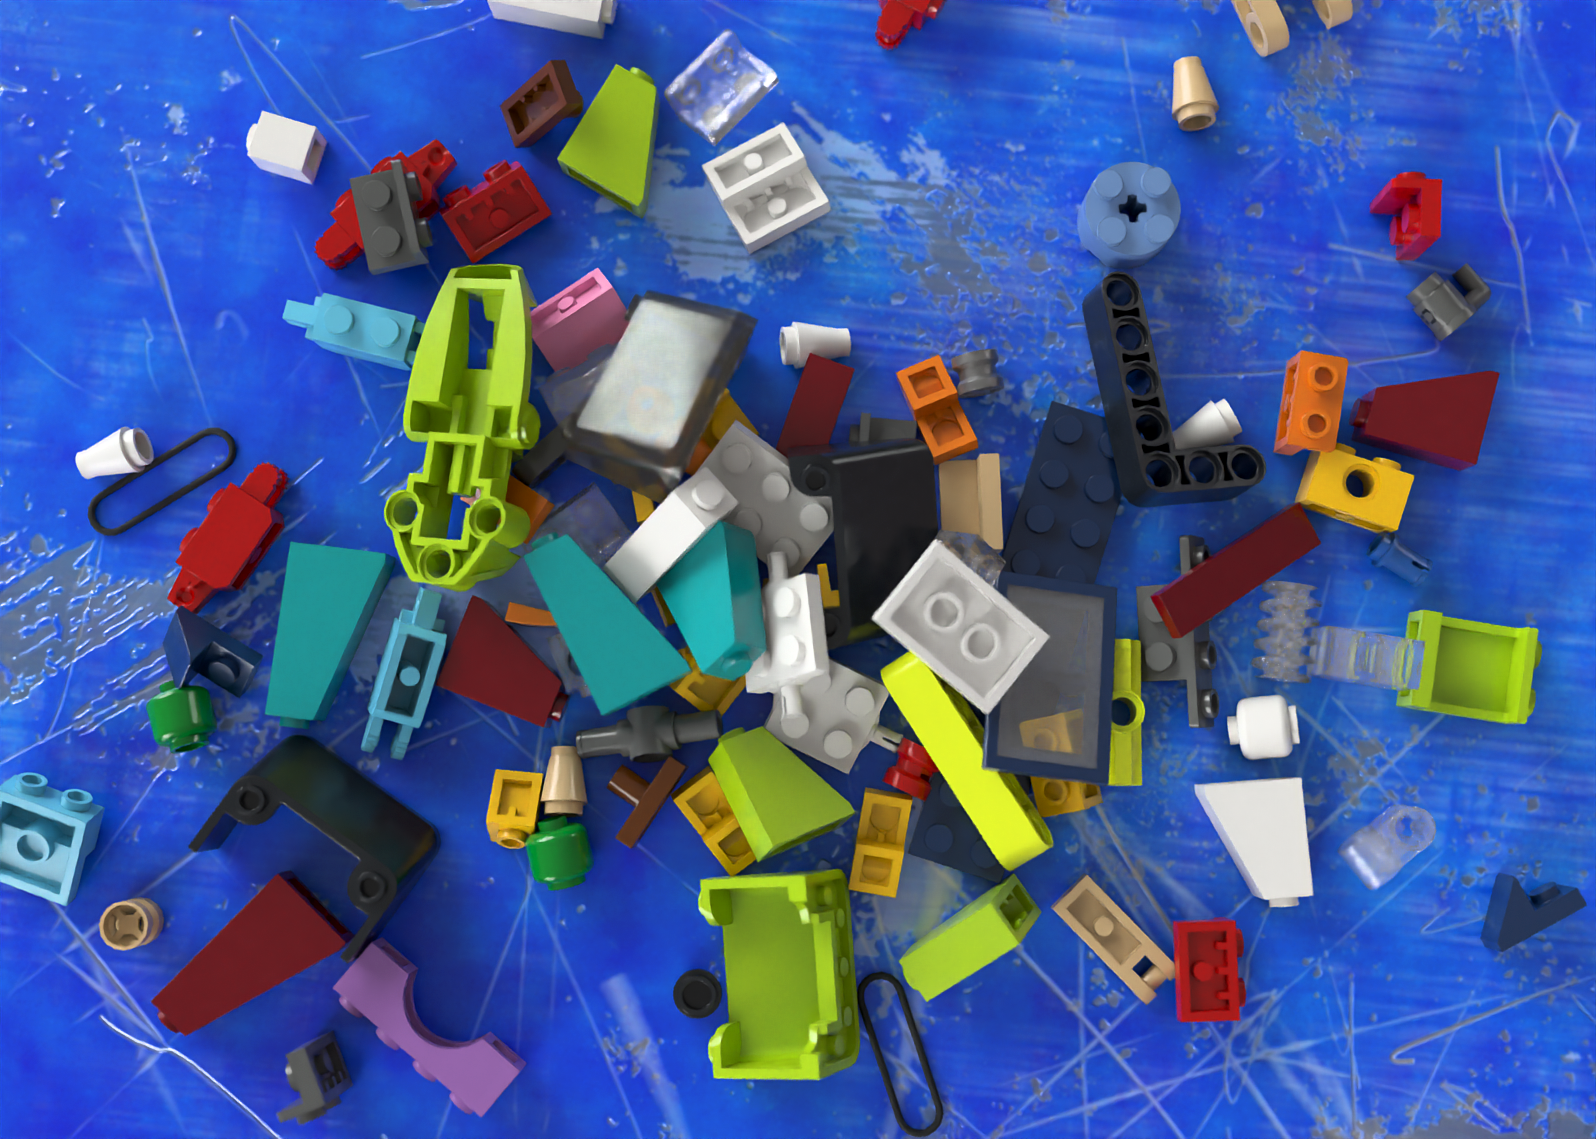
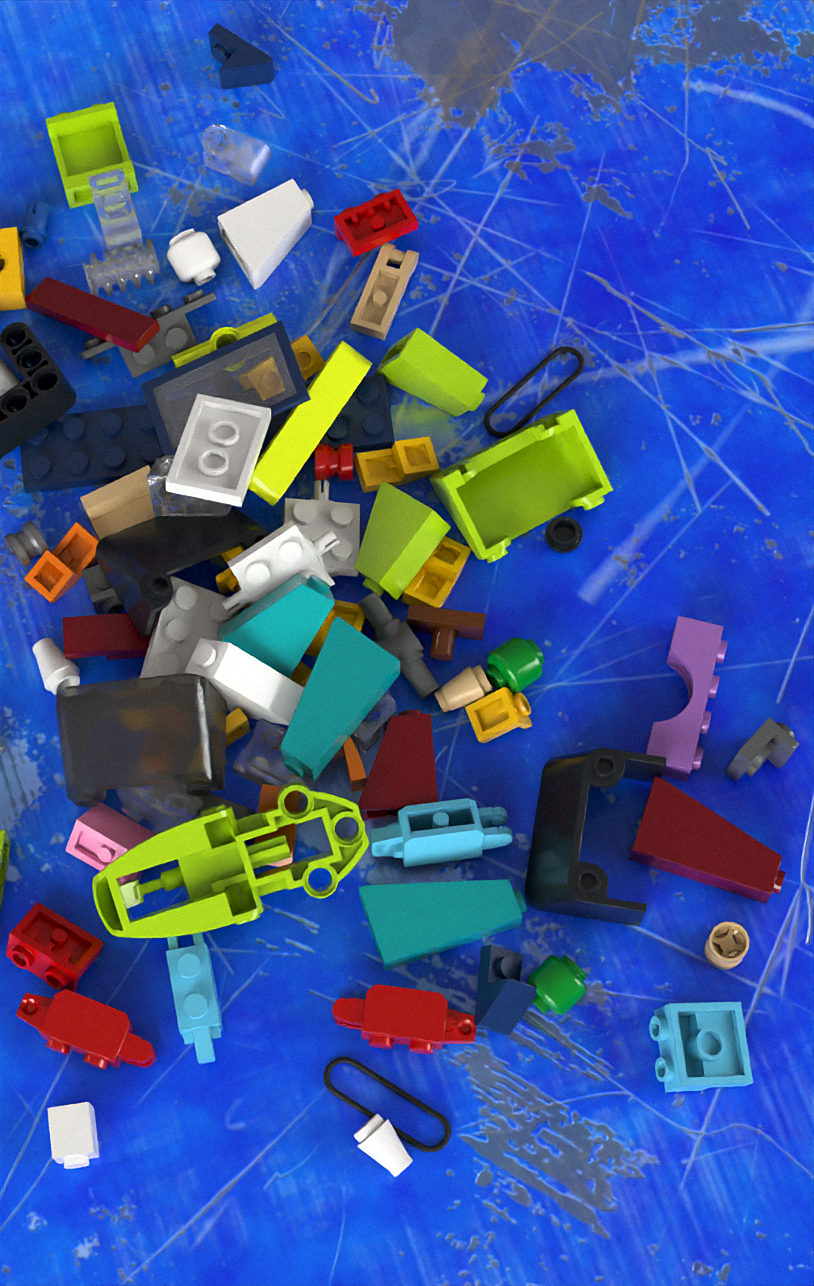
camera: 115 degrees left, 15 degrees down
dark grey bracket [349,159,433,275] -> none

